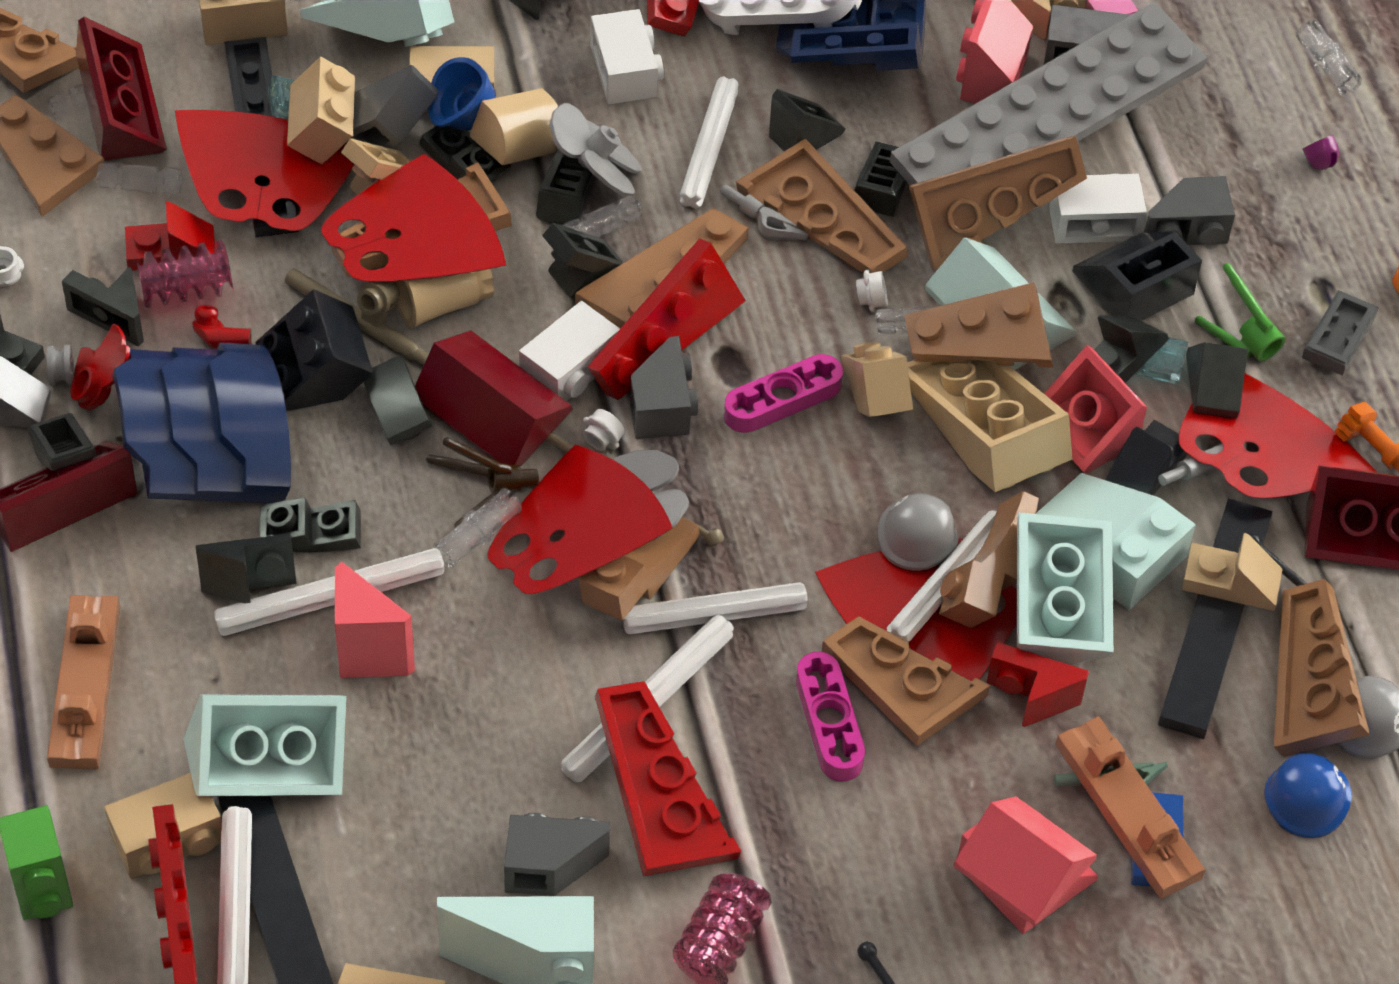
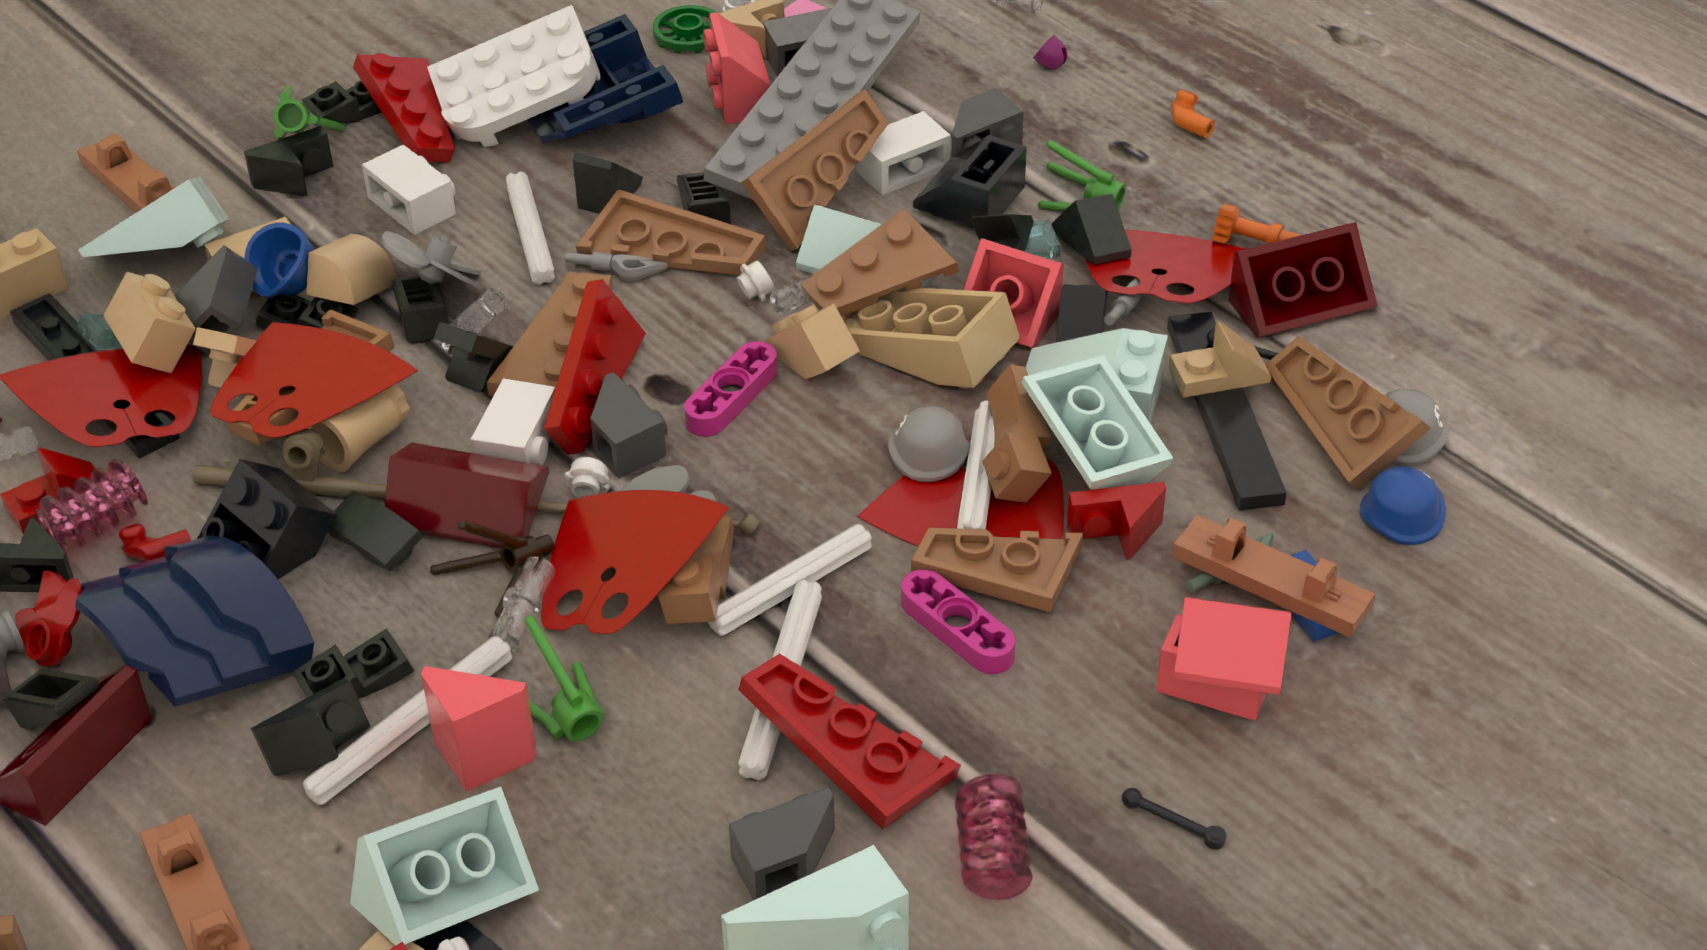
camera: 25 degrees left, 10 degrees down
dark grey plate [1302,290,1379,376] -> none
none -> bright green plant [525,615,605,741]

